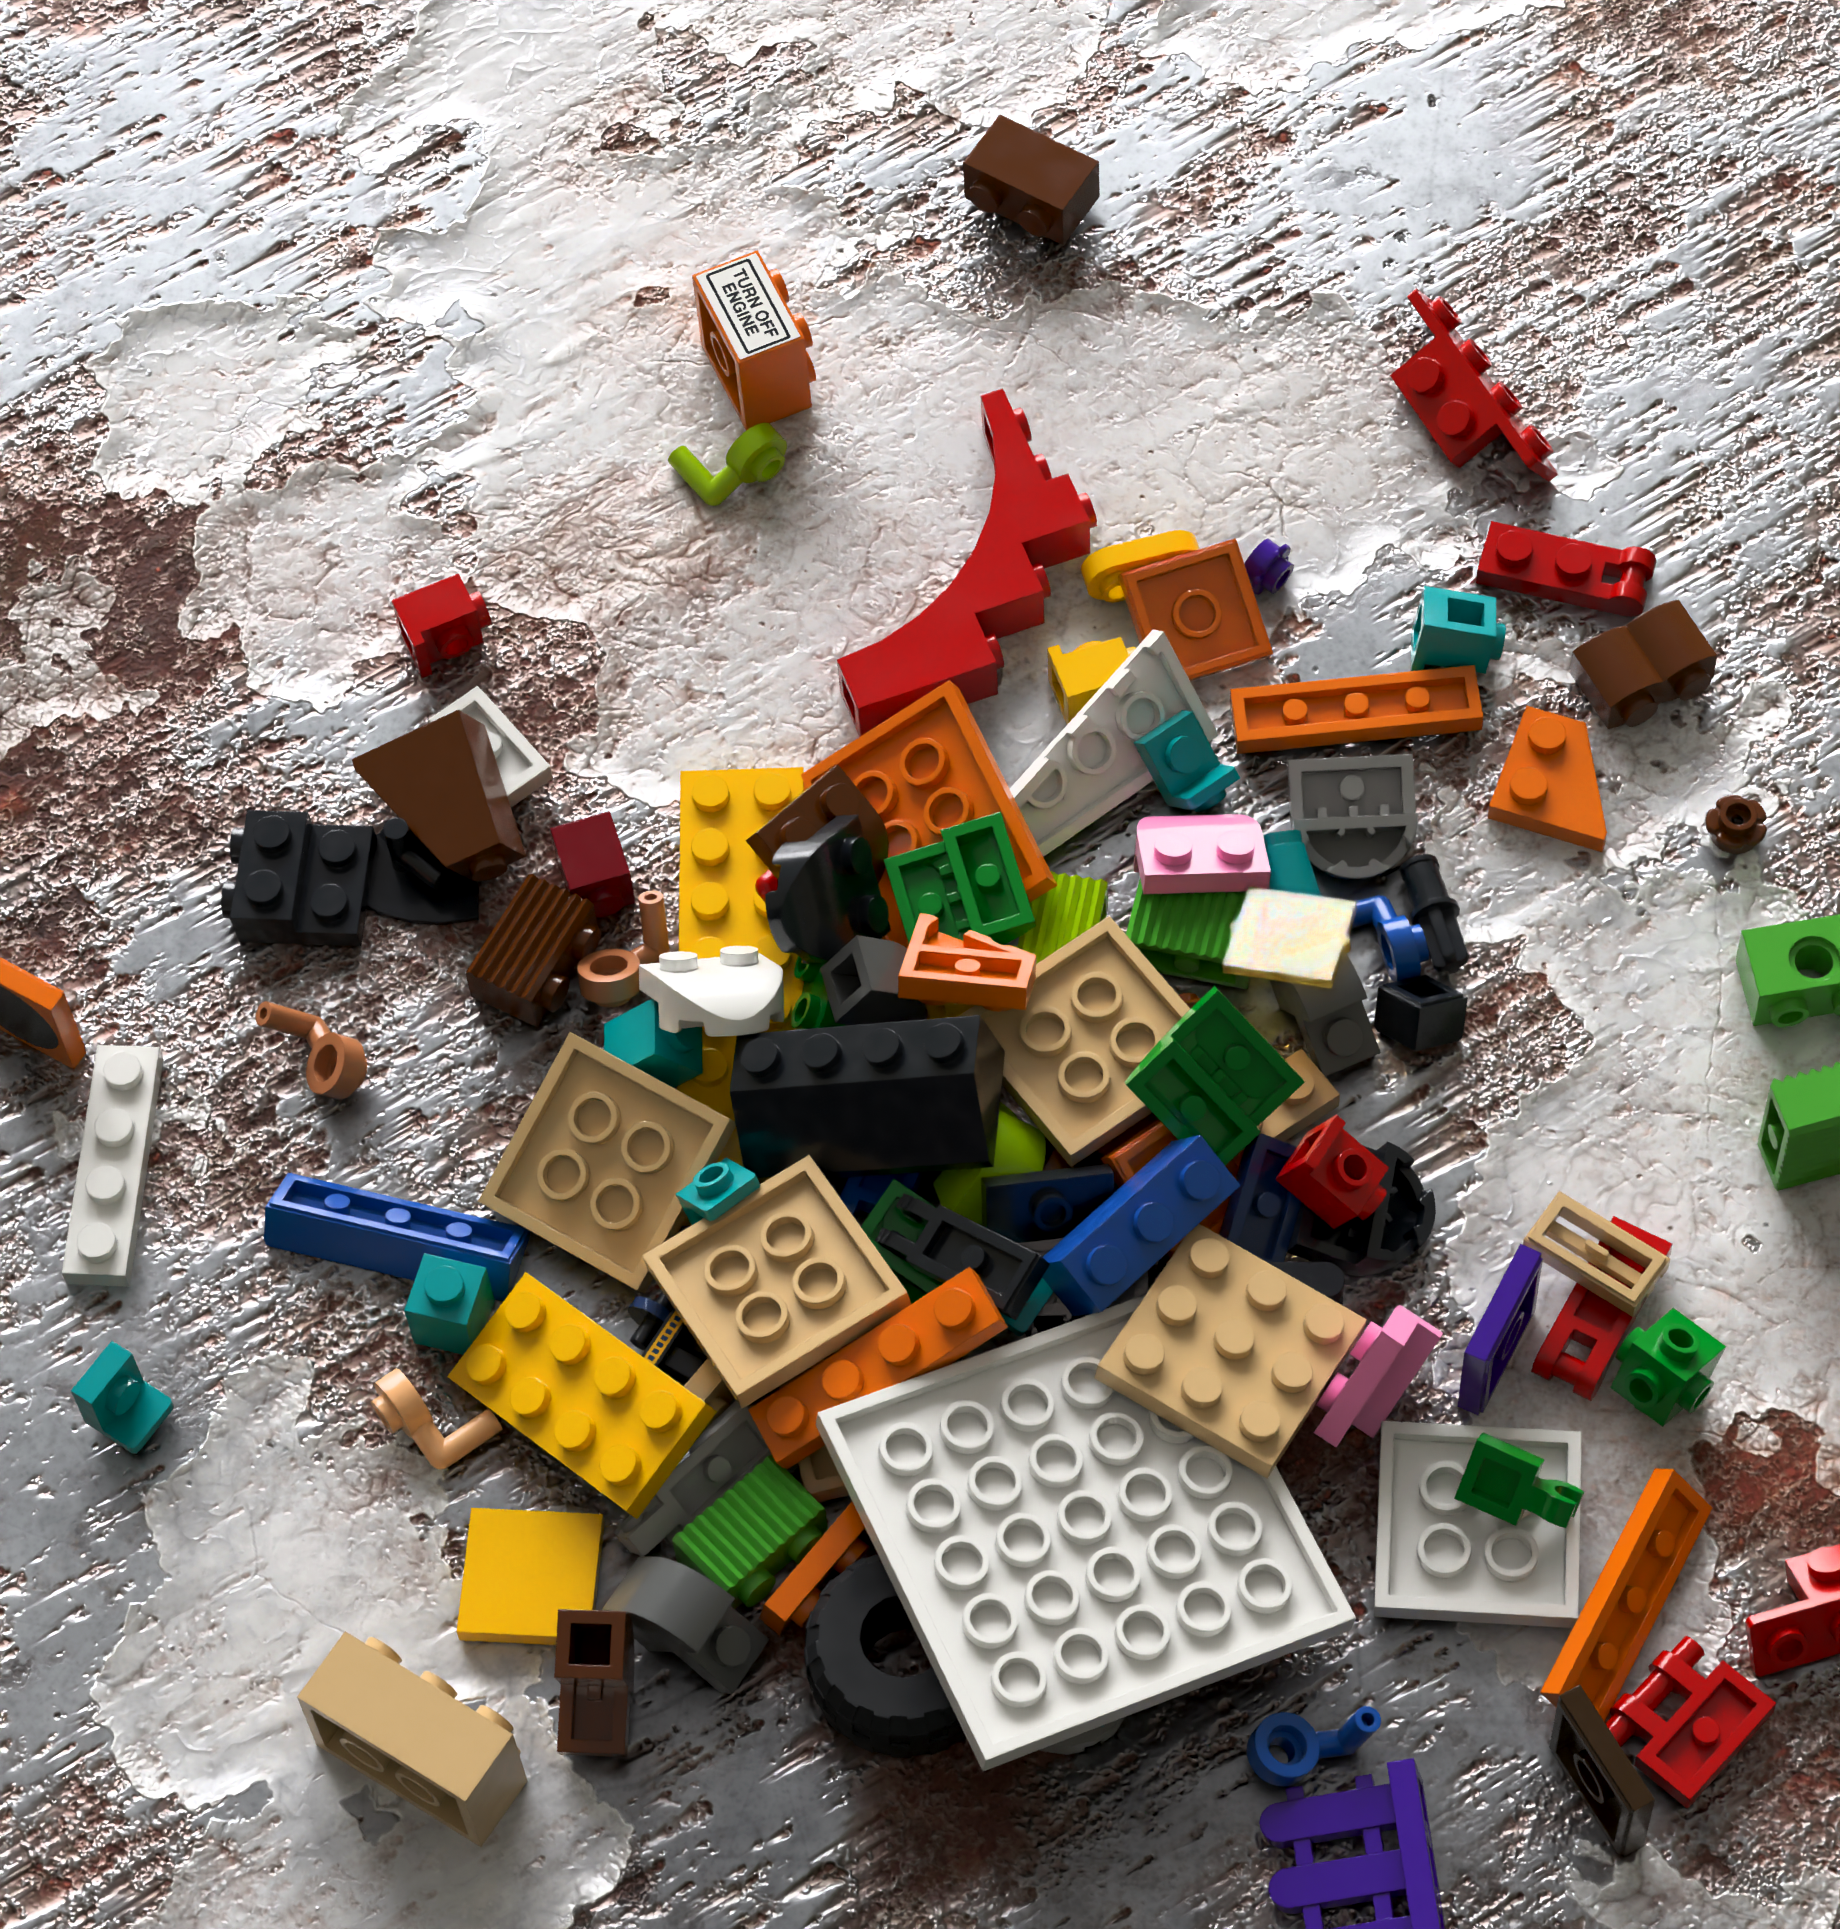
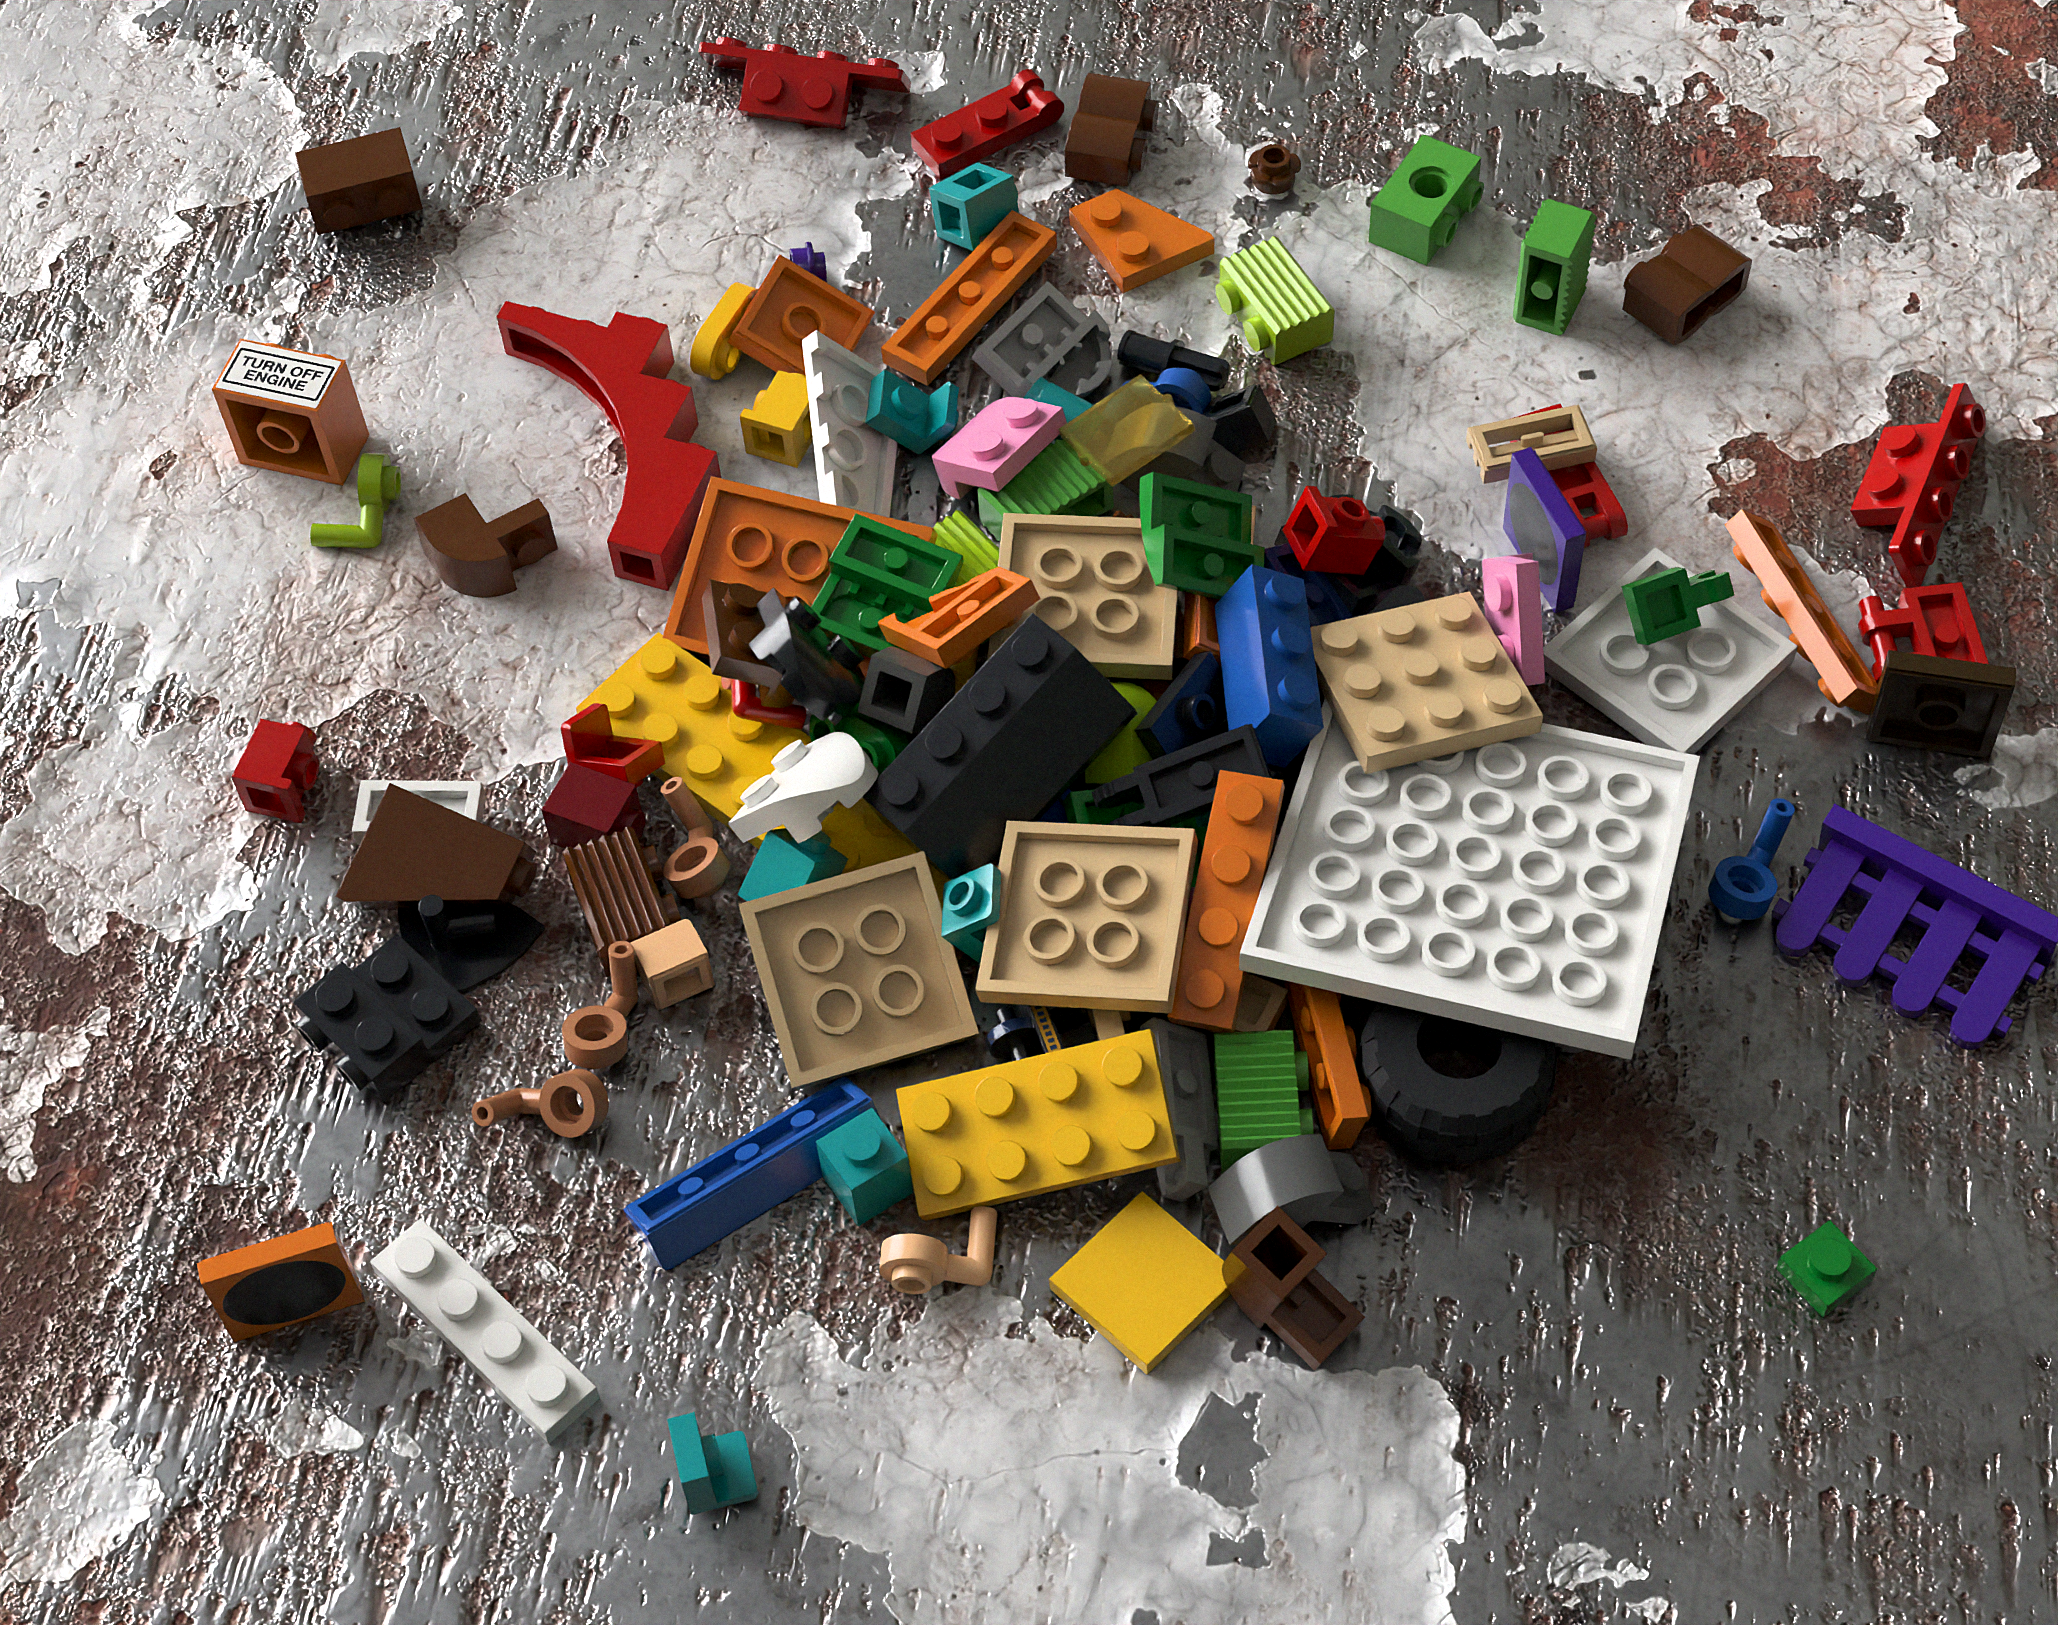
camera: 50 degrees left, 5 degrees down
tan brick [297,1631,528,1847] -> none
green brick [1610,1308,1726,1427] -> none
none -> reddish brown brick [413,493,558,598]
none -> red bracket [561,703,666,788]
none -> nougat plate [562,941,639,1069]
none -> light nougat slope [630,919,715,1010]
none -> lime brick [1215,236,1335,365]

